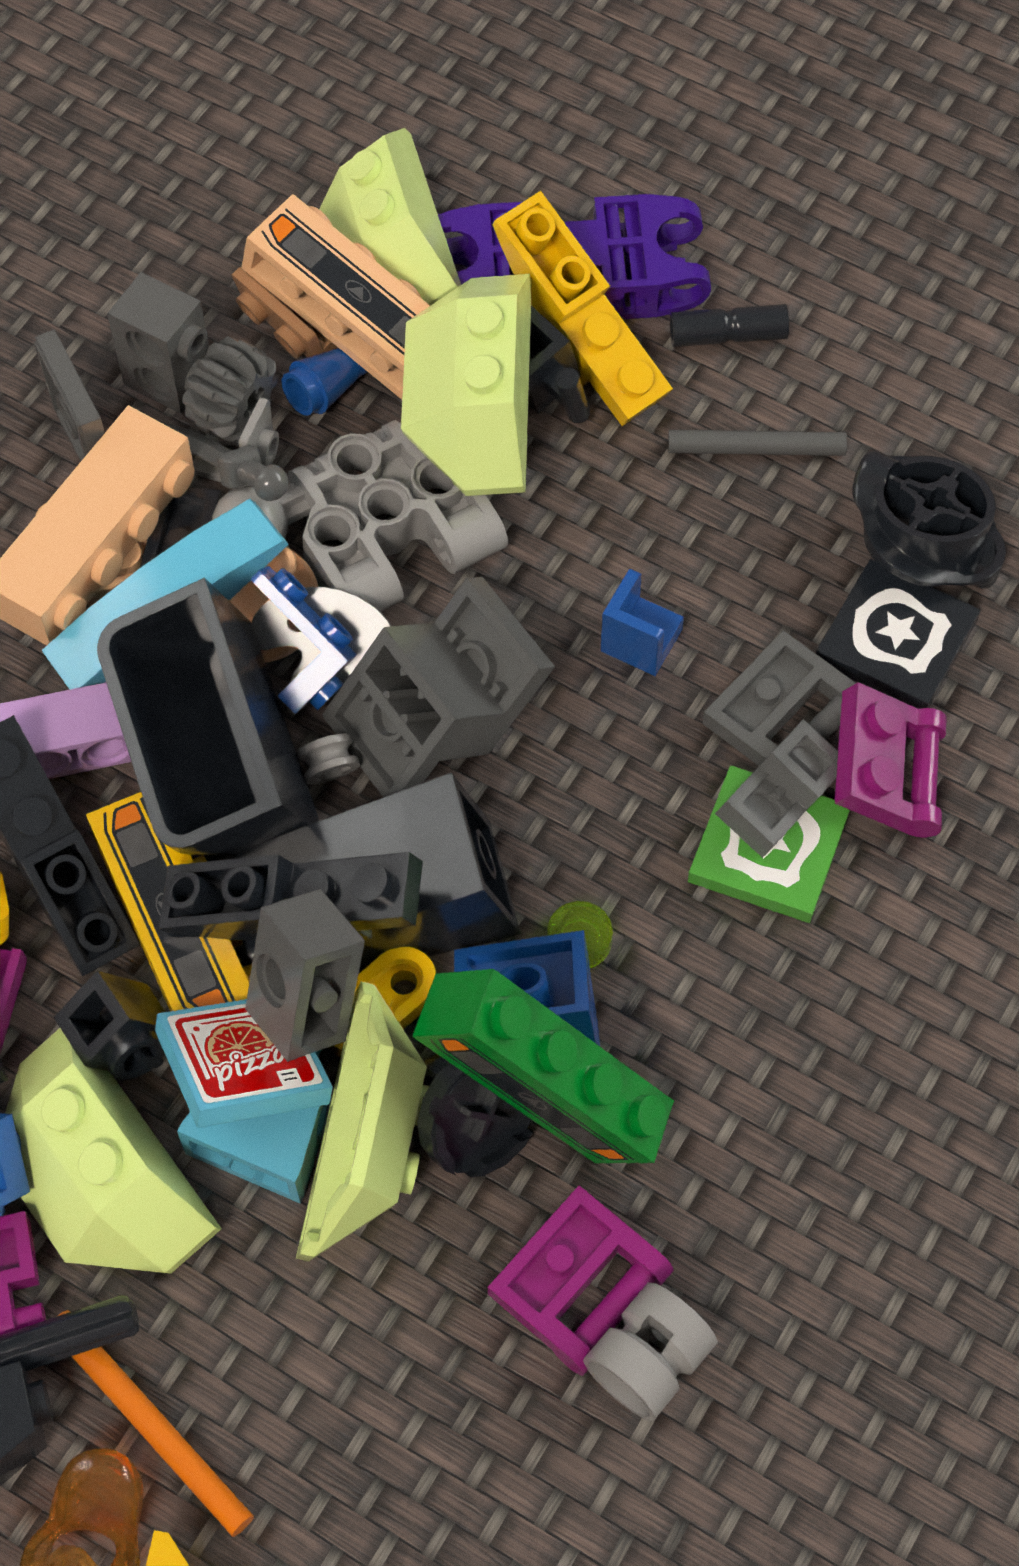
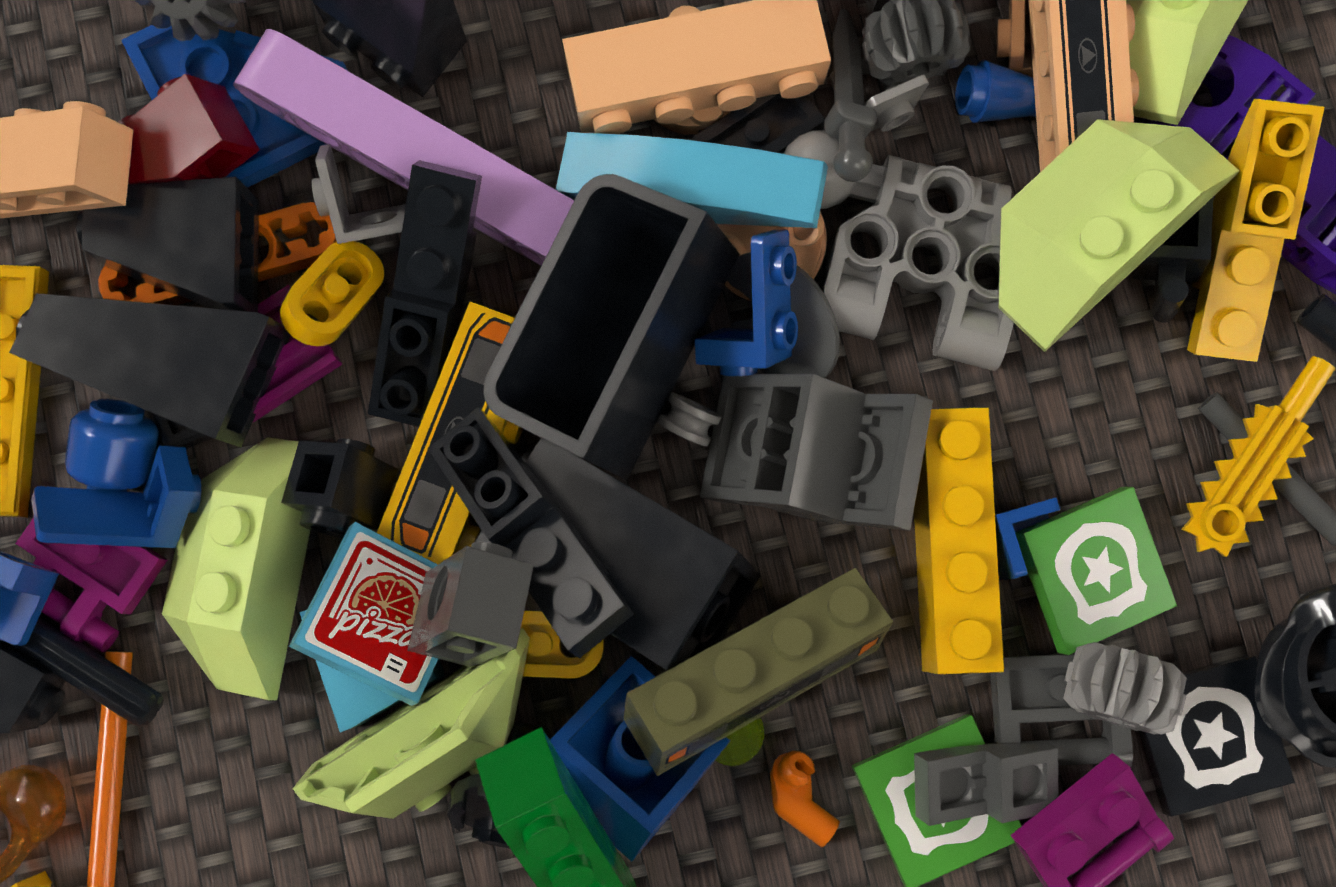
camera: 40 degrees right, 20 degrees up
none -> olive brick [624,568,893,776]
none -> orange arm [770,750,840,848]
none -> yellow brick [914,408,1004,674]
none -> bright green tile [1015,487,1177,655]
none -> light grey gear [1063,642,1187,735]
none -> yellow piece [1181,356,1335,557]

